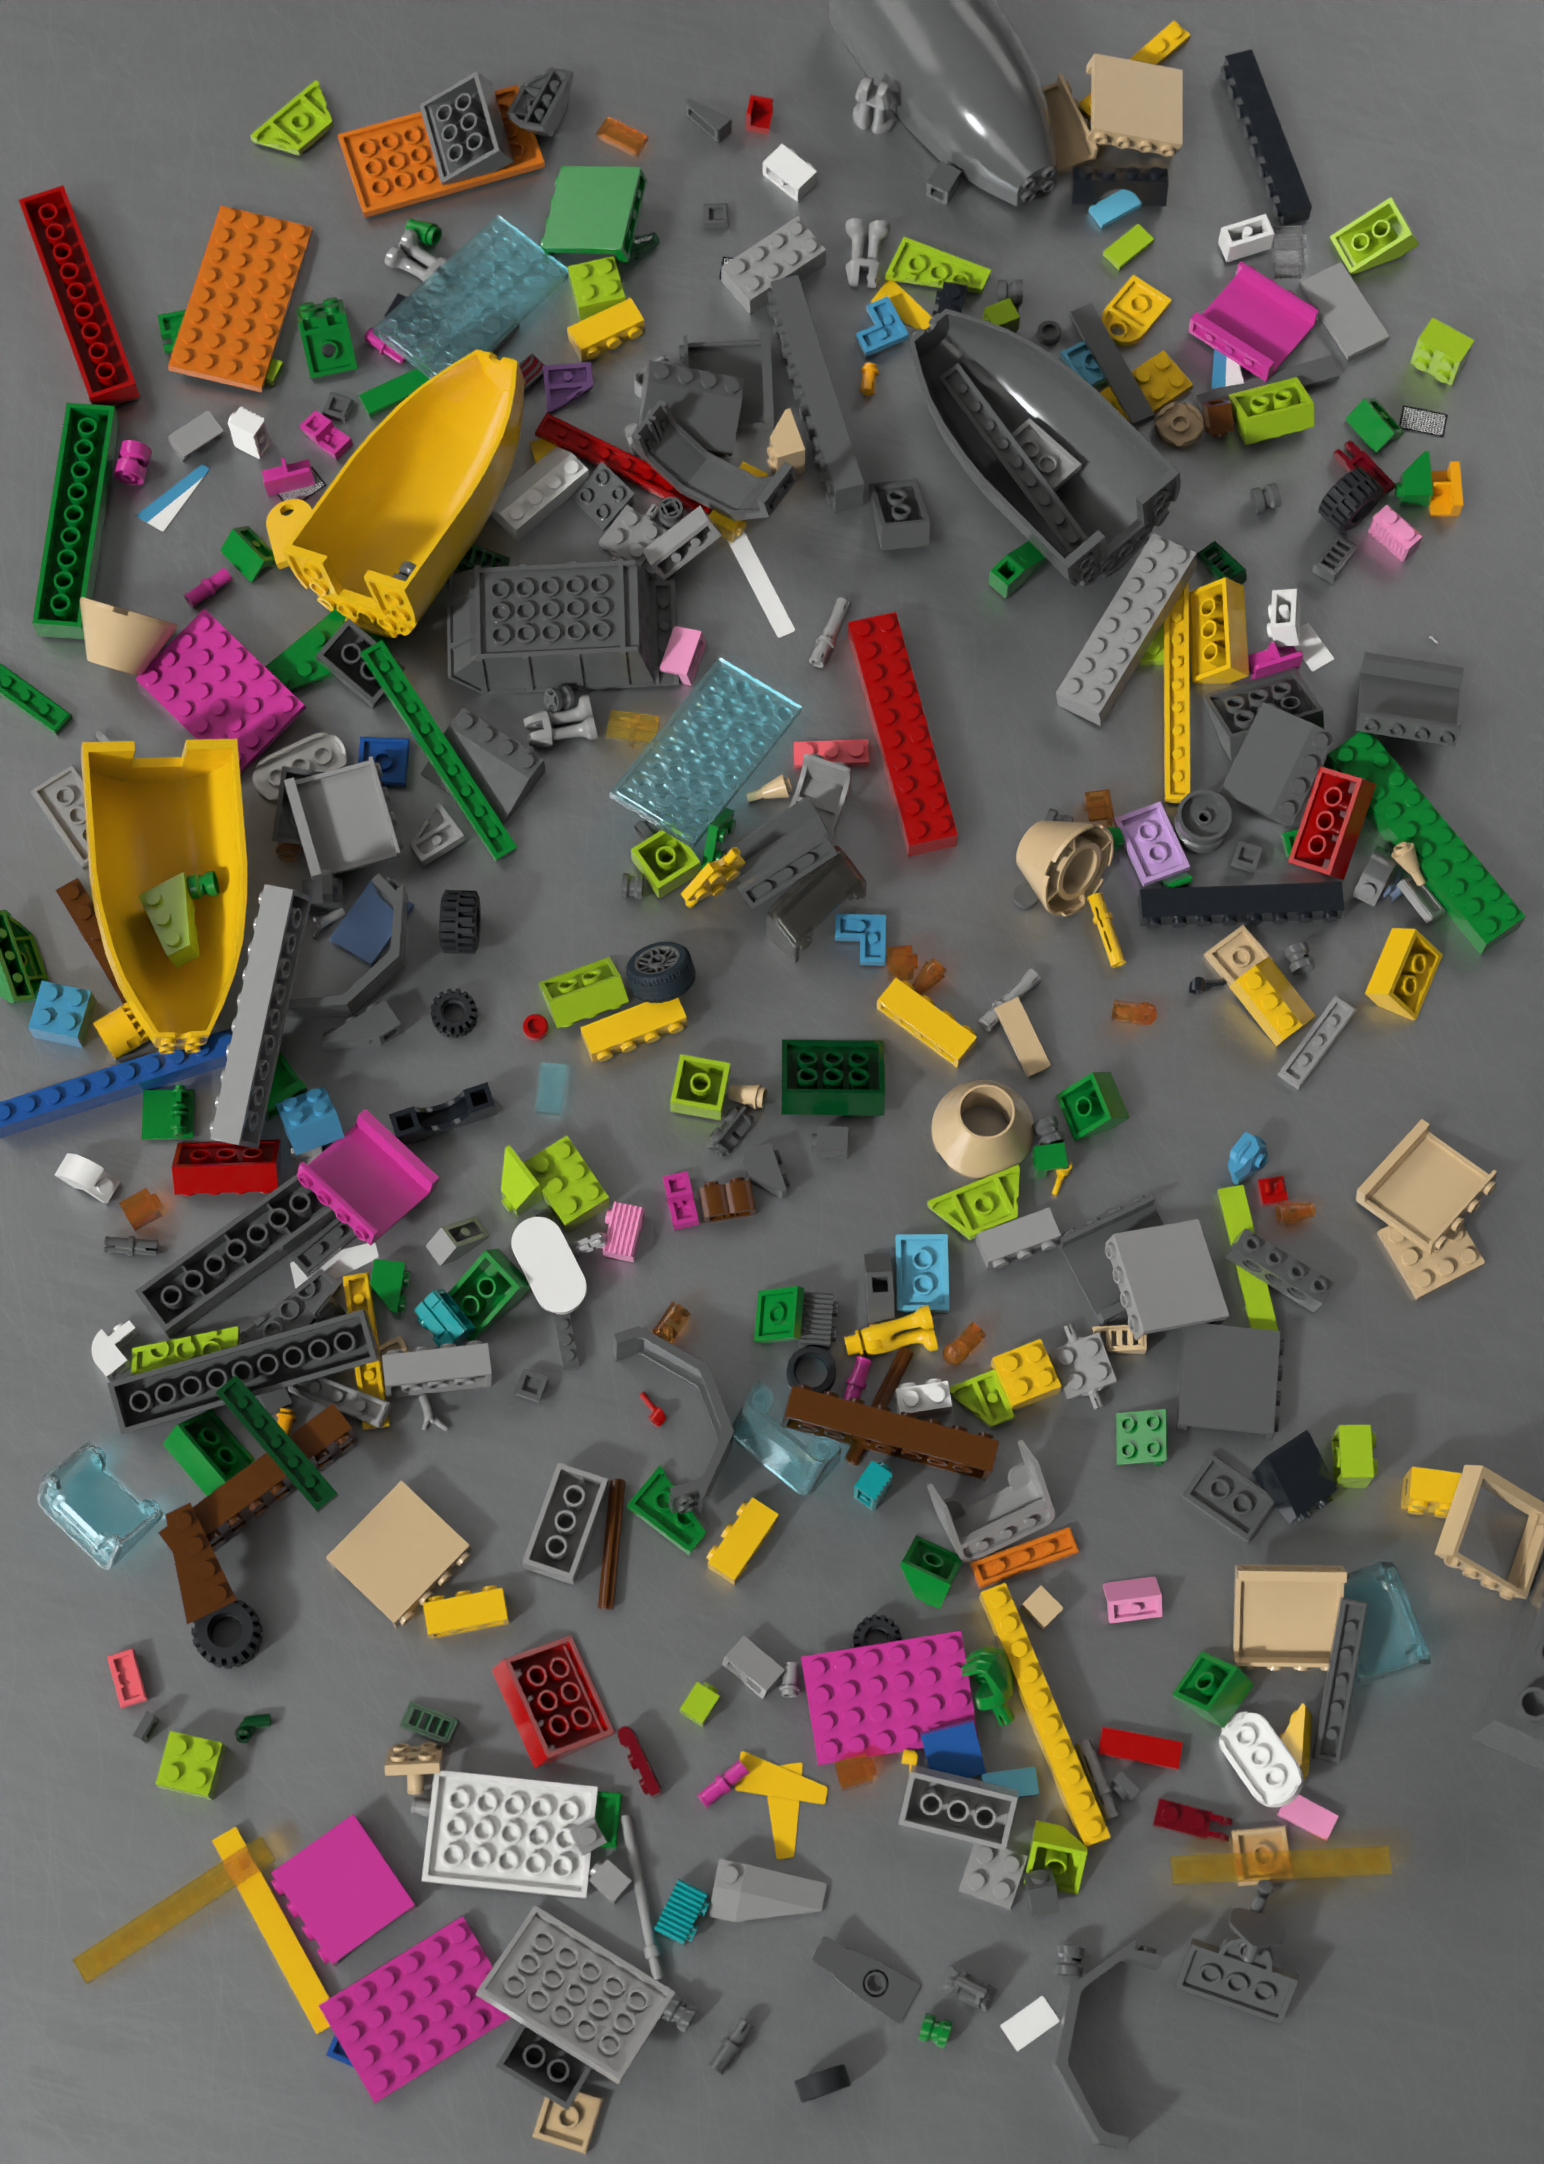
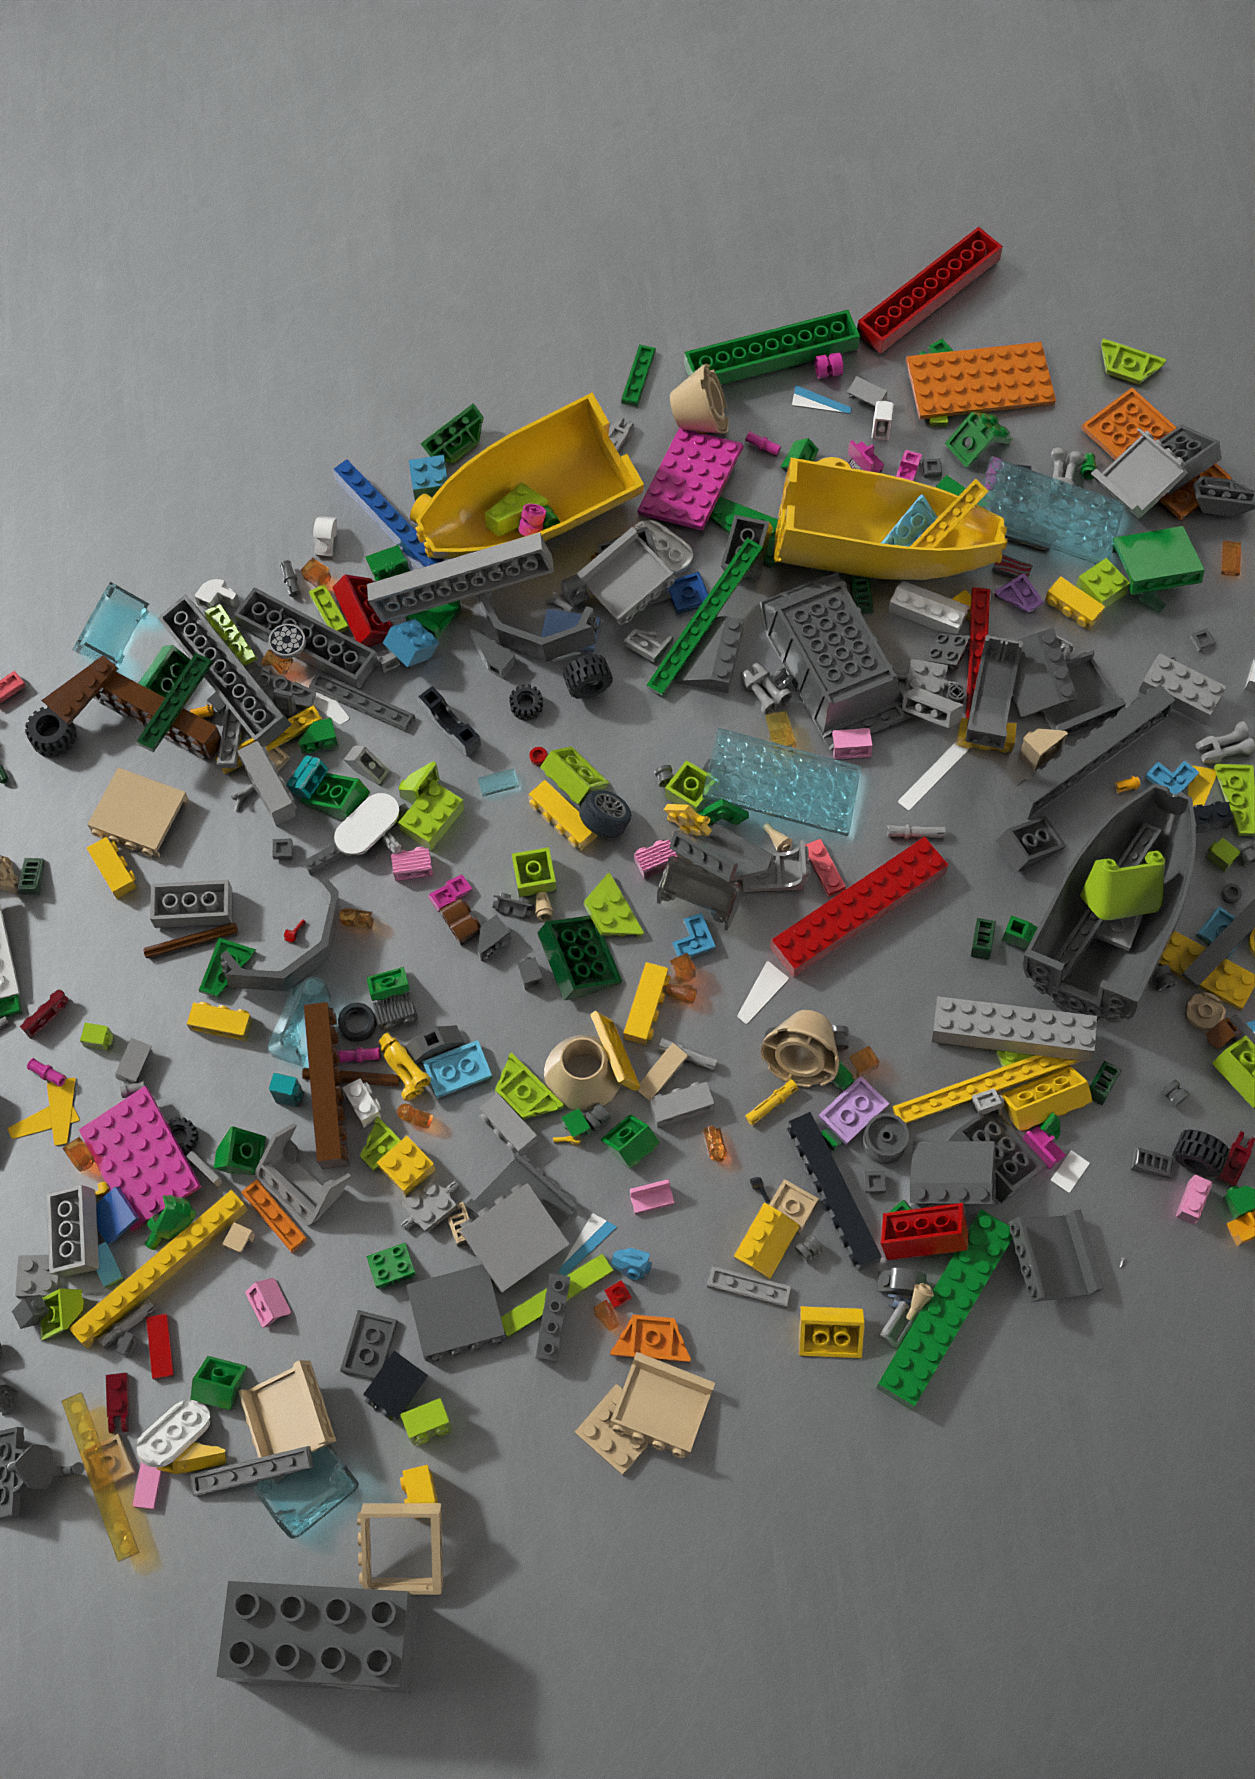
camera: 70 degrees right, 5 degrees down
dark pink panel [297,1109,439,1246] -> none
red slope [492,1635,615,1769] -> none
white brick [1267,589,1301,647] -> none
none -> light grey tile [186,1151,222,1188]
none -> clear orange panel [260,649,294,675]
none -> light grey tile [268,624,306,659]
none -> lime plate [308,584,349,633]
none -> dark pink wheel [519,504,546,536]
none -> dark azure sticker [558,1213,617,1276]
none -> lime wing [583,873,644,937]
none -> yellow tile [590,1011,640,1091]
none -> orange wing [610,1315,691,1363]
none -> bright pink panel [630,1179,674,1214]
none -> bright pink brick [634,839,678,879]
none -> light grey brick [650,1082,714,1128]
none -> white sticker [737,961,789,1024]
none -> medium azure wing [881,495,938,547]
none -> yellow plate [910,479,989,548]
none -> dark green slope [971,918,996,960]
none -> light grey bracket [972,1089,1005,1115]
none -> green tile [1040,1112,1061,1140]
none -> lime windscreen [1080,851,1165,920]
none -> light grey panel [1091,428,1188,519]

